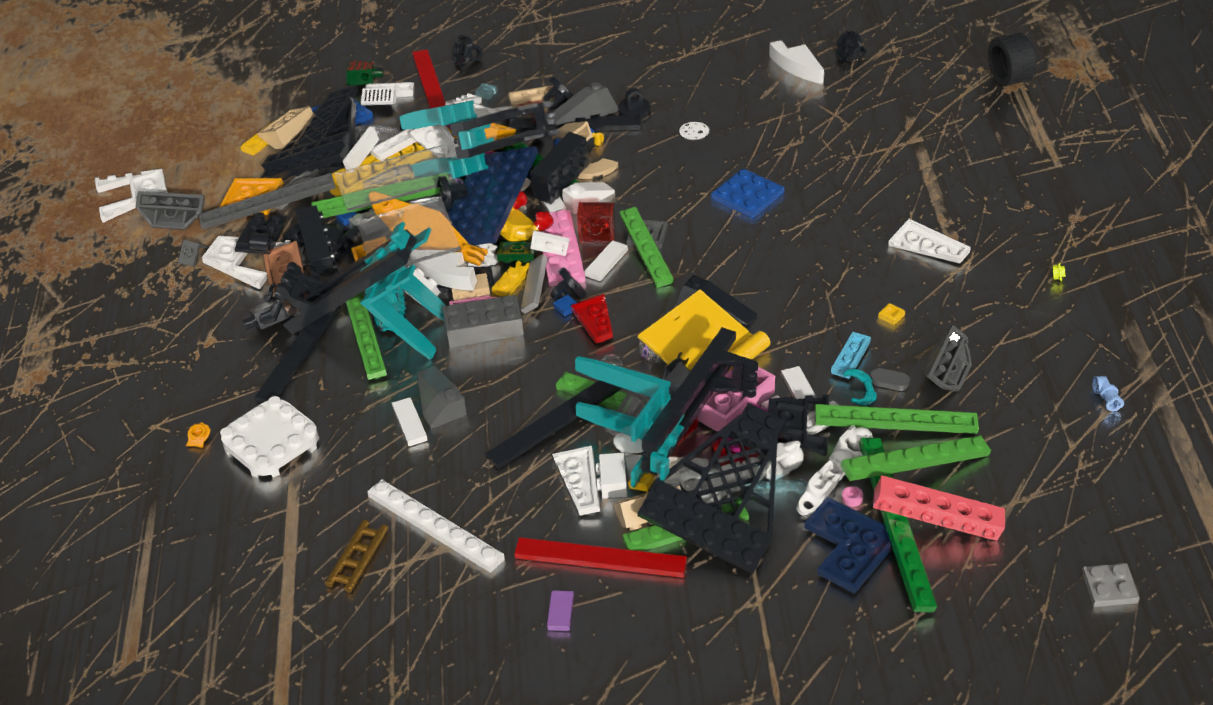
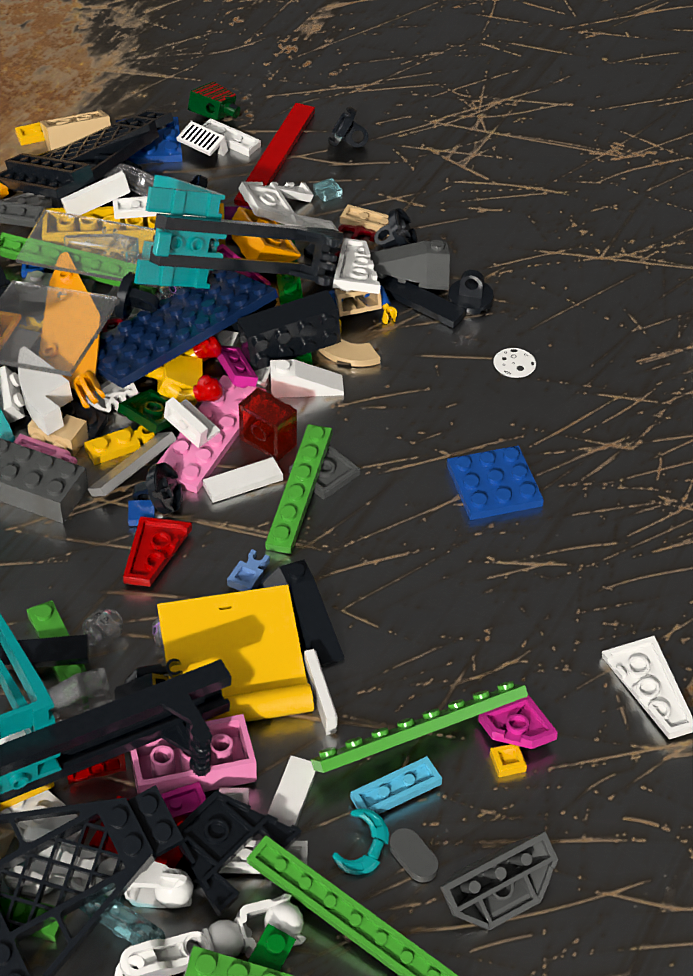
camera: 30 degrees right, 5 degrees up
none -> dark pink plate [217,345,258,388]
none -> medium blue plate [227,549,270,591]
none -> white tile [304,649,337,735]
none -> bright green plate [311,681,528,773]
none -> white wing [333,238,381,294]
none -> dark pink plate [478,695,558,749]

